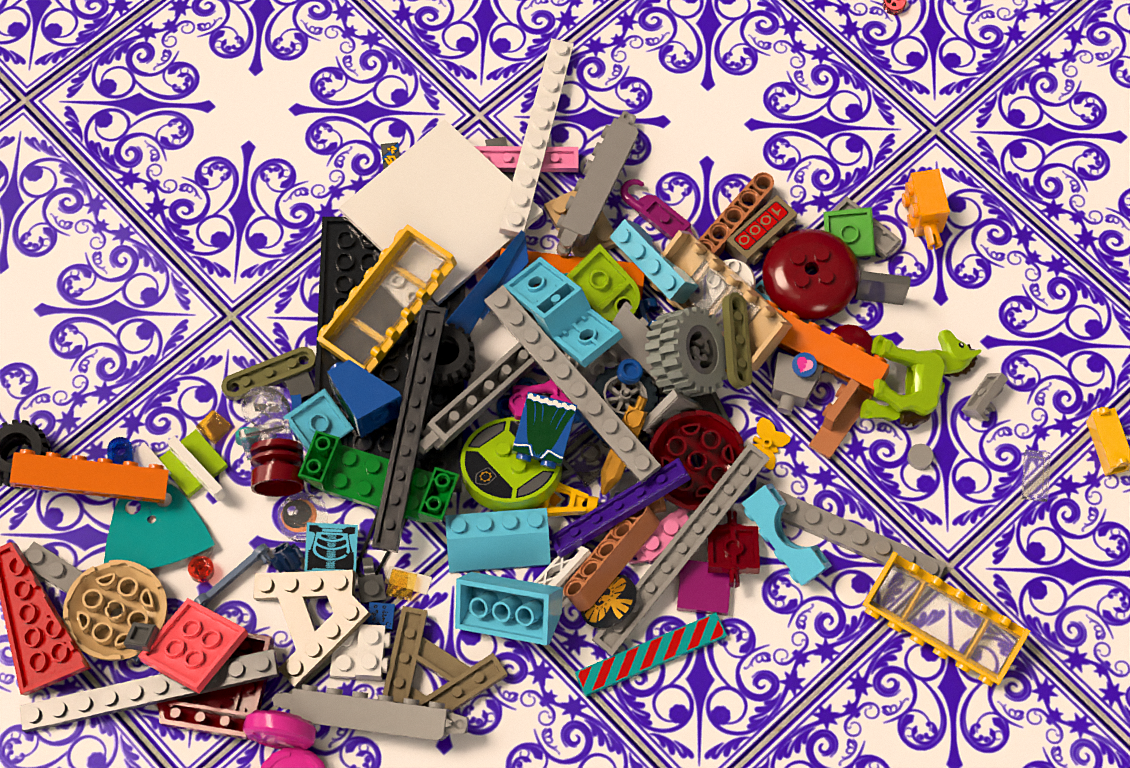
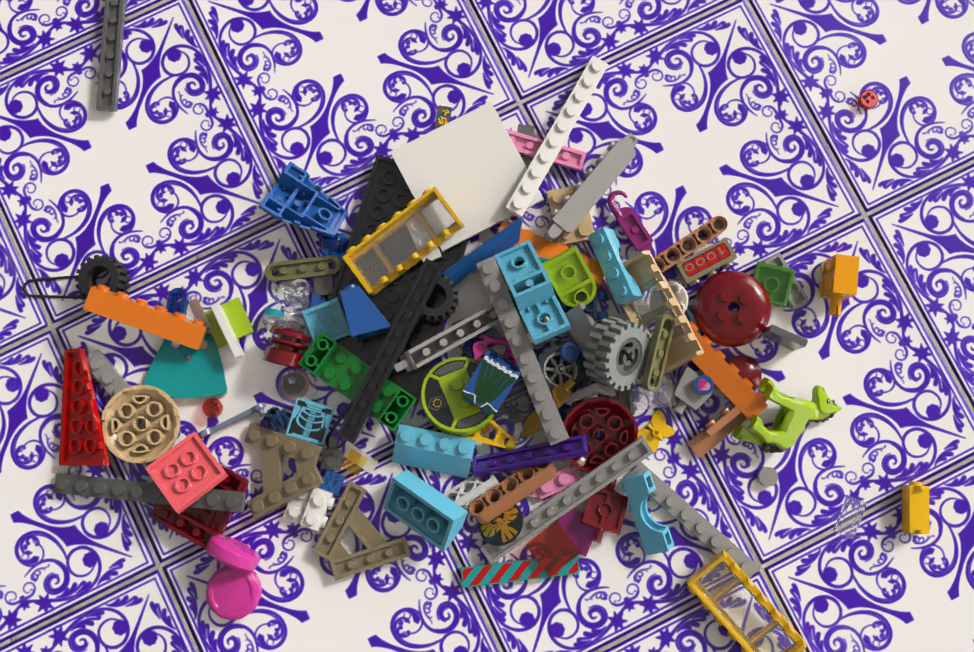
camera: 15 degrees right, 15 degrees up
dark grey tile [123,622,159,652] -> none
clear yellow tile [196,410,232,445] -> none
light grey hinge [272,684,469,741] -> none
light grey plate [961,373,1008,421] -> none
none -> blue wedge [258,161,348,238]
none -> clear blue head [319,232,349,257]
none -> clear red tile [525,521,581,577]
none -> clear slope [631,371,676,411]

